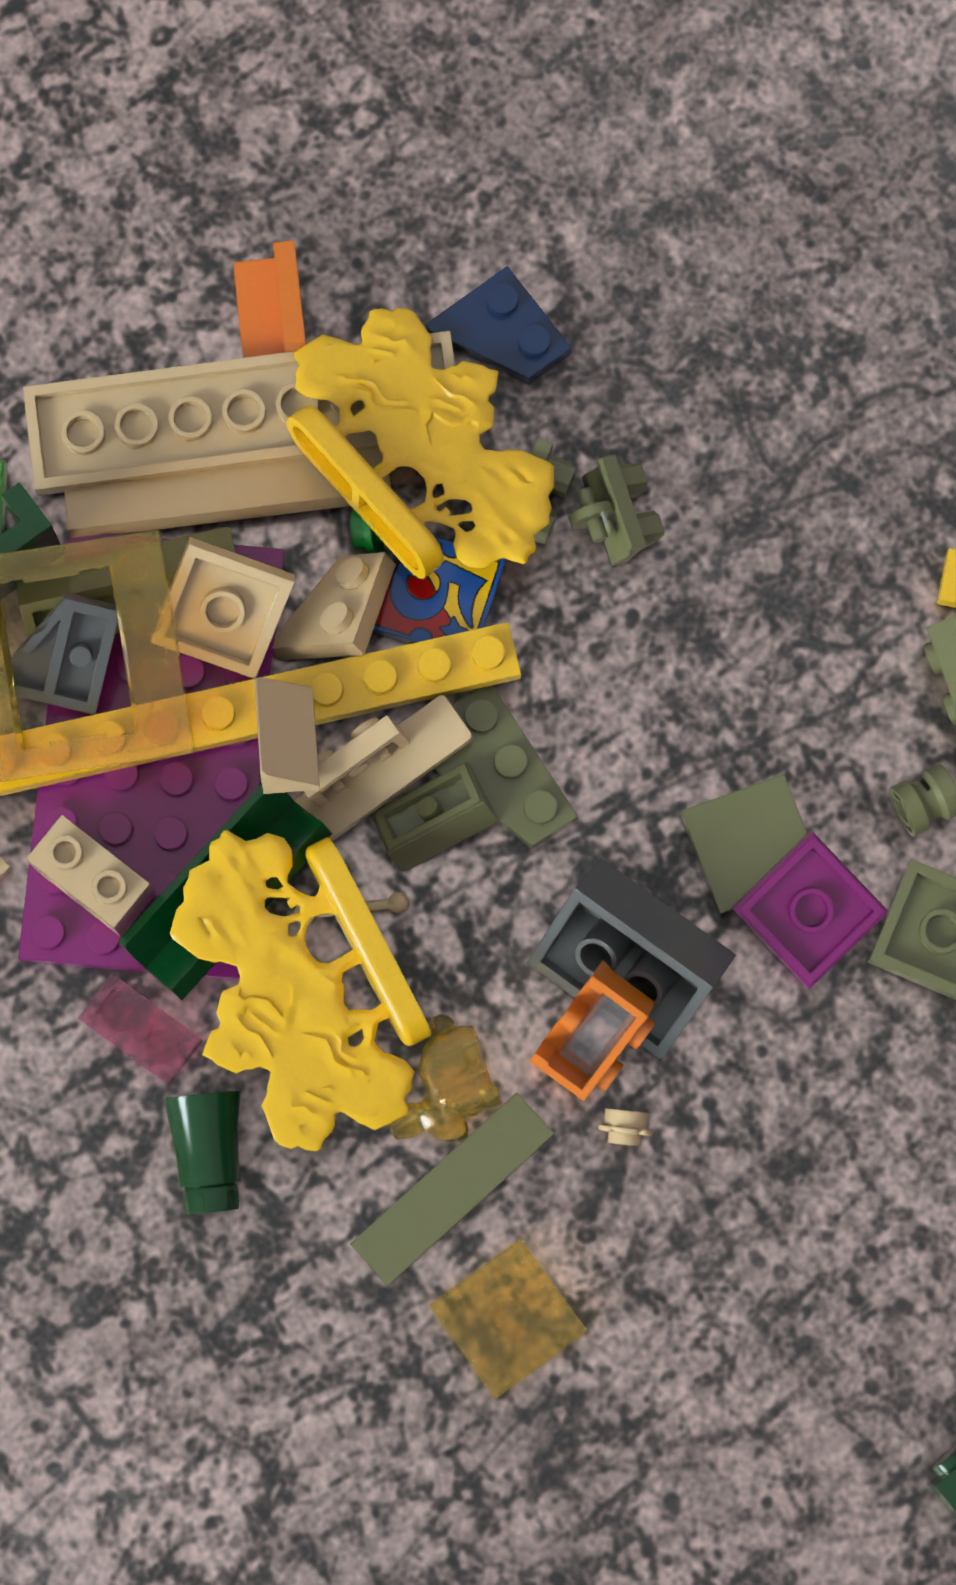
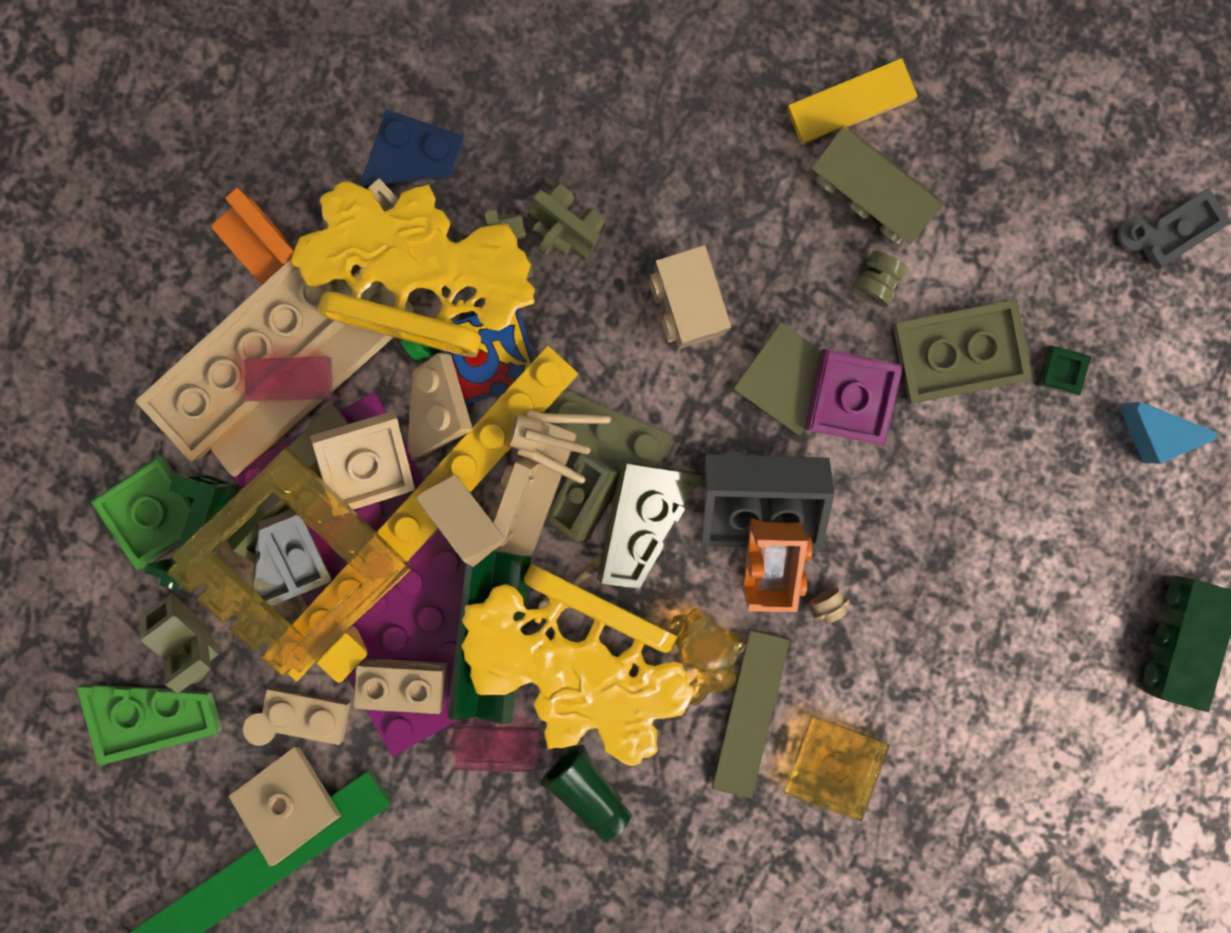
camera: 35 degrees left, 10 degrees up
none -> clear pink plate [244,356,333,402]
none -> yellow slope [317,626,367,683]
none -> tan plant [509,410,611,484]
none -> wing [597,460,703,589]
none -> tan brick [648,245,731,350]

